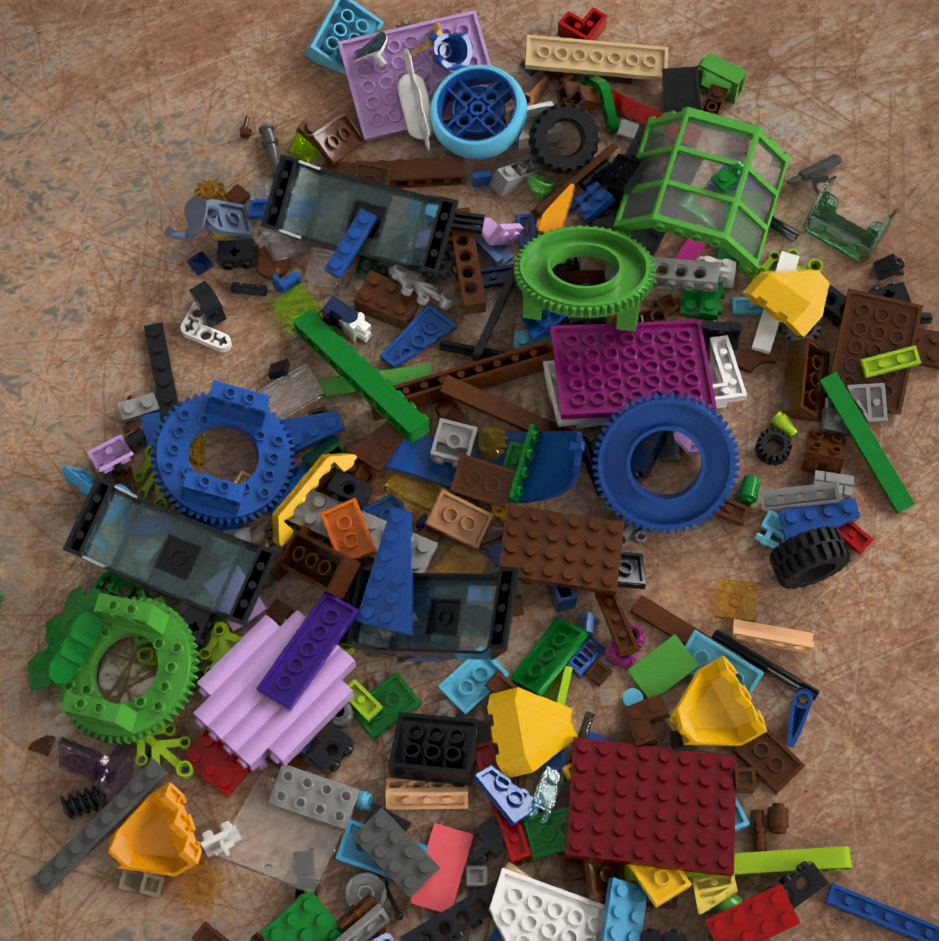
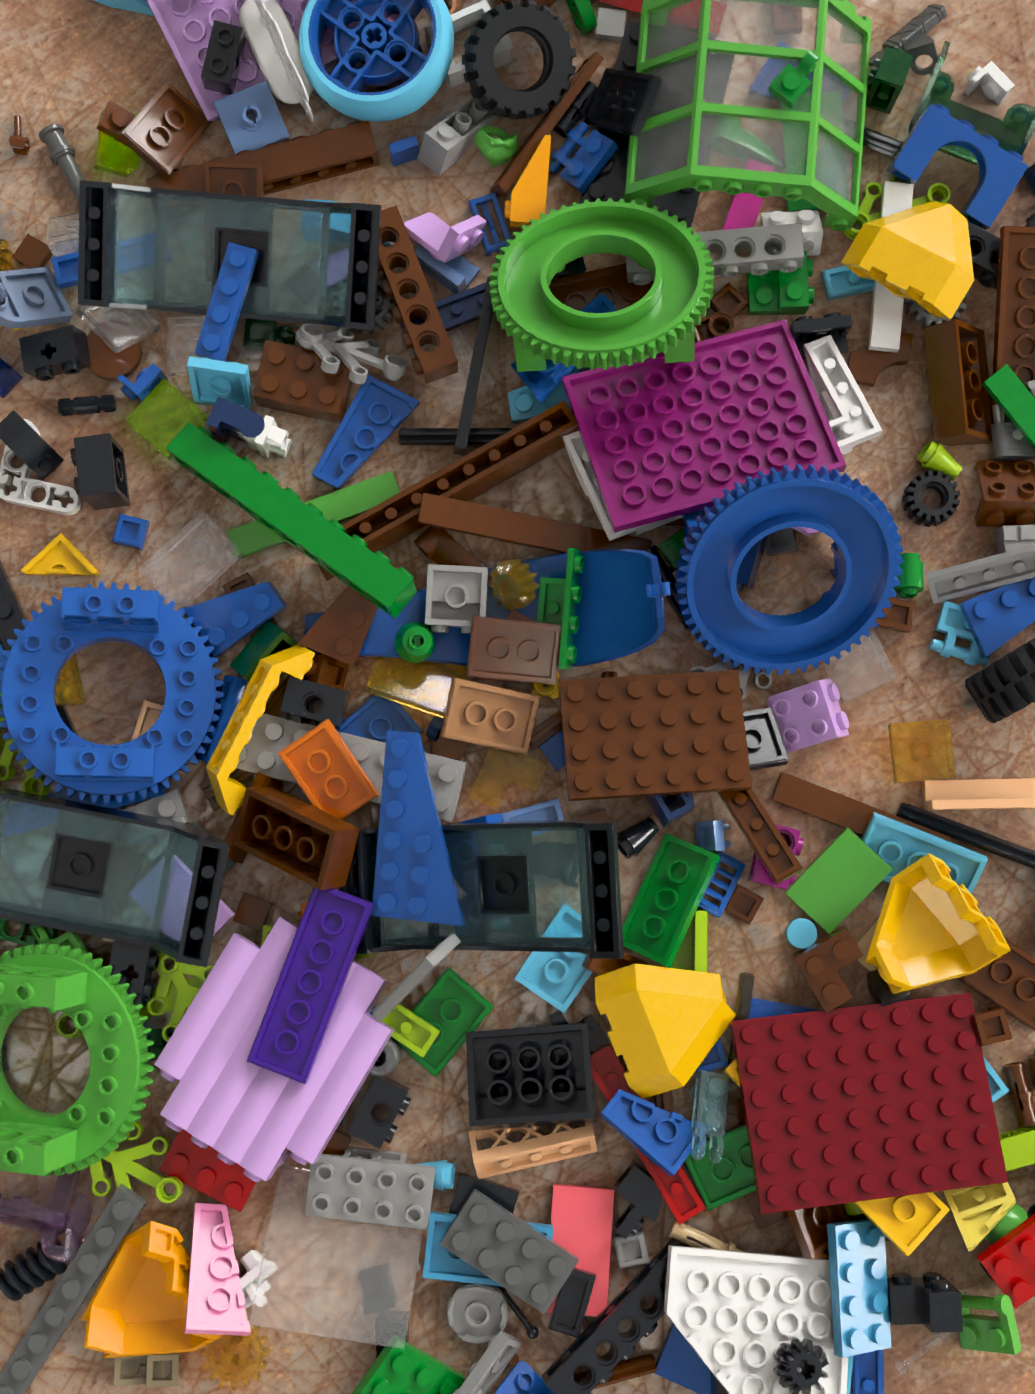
camera: 15 degrees left, 15 degrees up
black tile [268,359,290,380] -> none
reddish brown pin [337,893,377,931] -> none
black tile [451,211,485,234] -> none
none -> yellow tile [21,533,100,576]
none -> black brick [71,433,130,510]
none -> blue tile [112,514,150,550]
none -> bright pink wing [184,1203,251,1336]
none -> medium azure plate [187,356,253,410]
none -> black brick [201,20,246,95]
none -> medium blue tile [213,81,290,155]
none -> light grey tile [373,934,461,1022]
none -> green cone [395,622,435,663]
none -> black tile [548,1267,596,1338]
none -> black cone [617,817,659,859]
none -> lavender bracket [767,679,849,753]
none -> clear tile [822,627,897,703]
none -> dark green brick [866,47,914,115]
none -> blue arch [887,104,1029,230]
none -> white bracket [964,61,1015,106]

